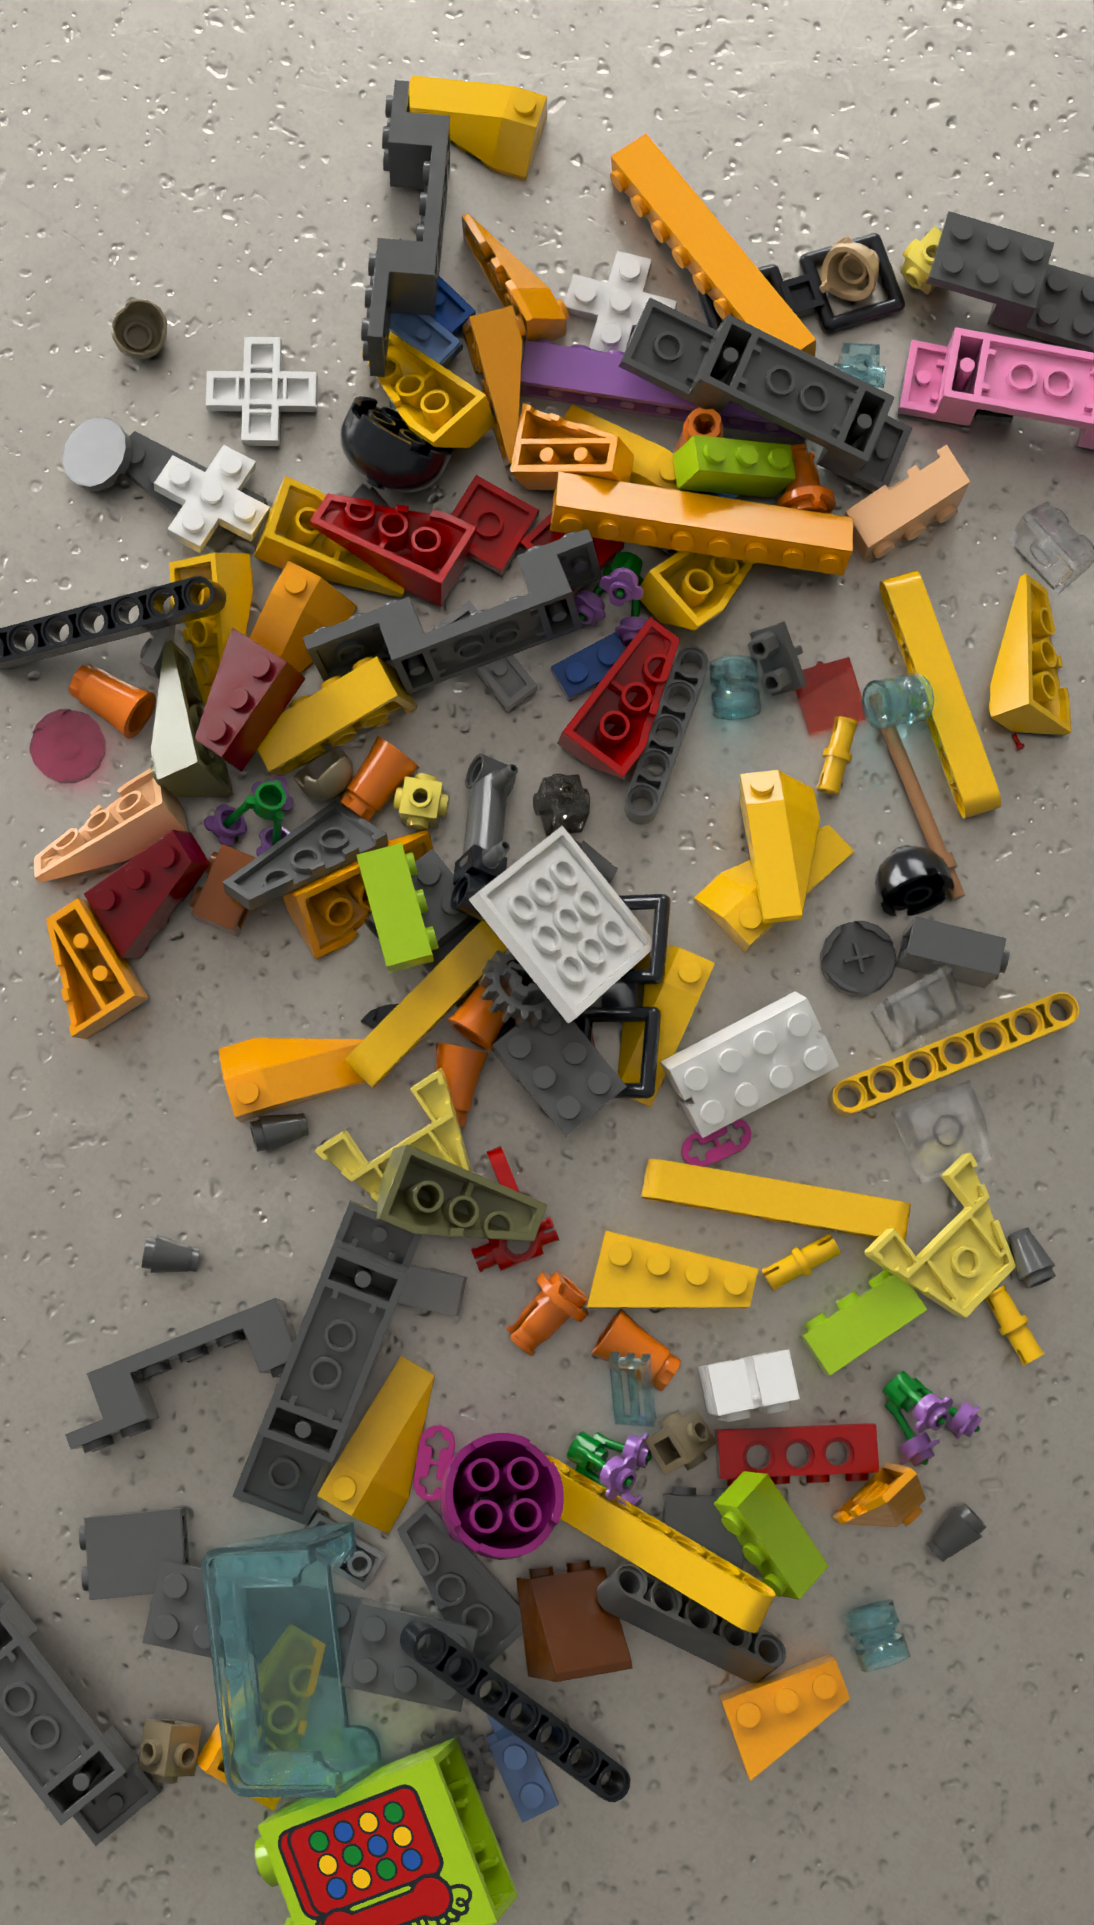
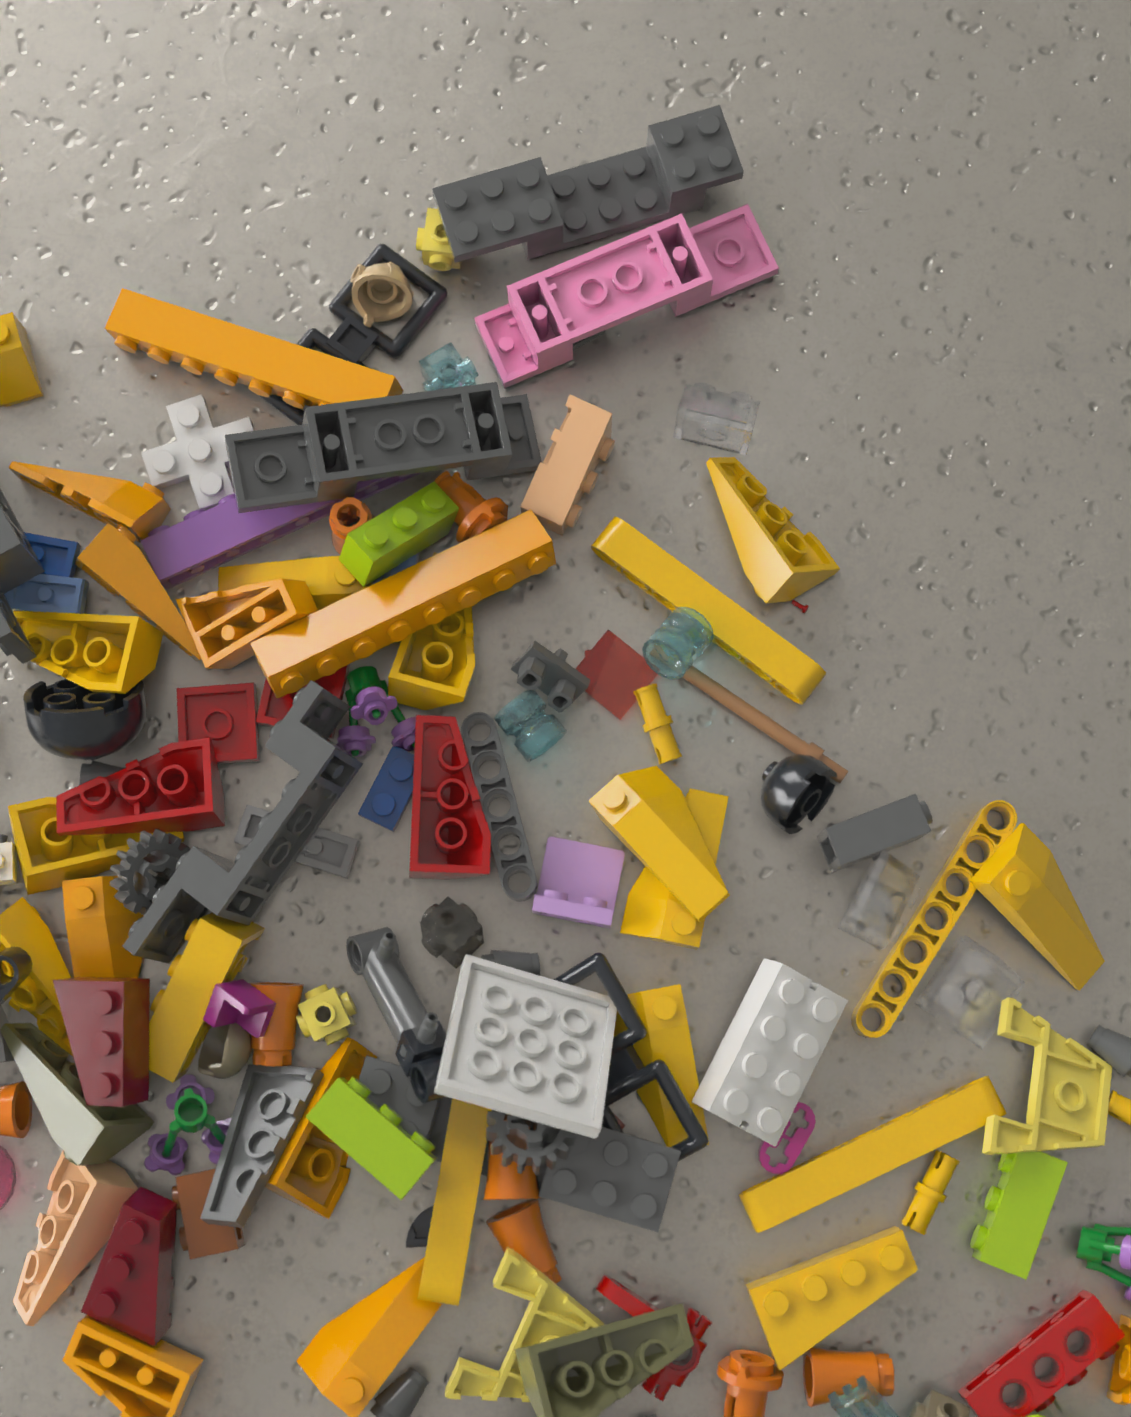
camera: 30 degrees left, 0 degrees up
white piece [697,1349,800,1422] -> none
dark grey tile [820,921,897,997] -> none
none -> dark grey gear [110,829,191,915]
none -> magenta panel [203,979,276,1038]
none -> lavender bracket [532,837,625,929]
none -> yellow wedge [970,823,1105,991]

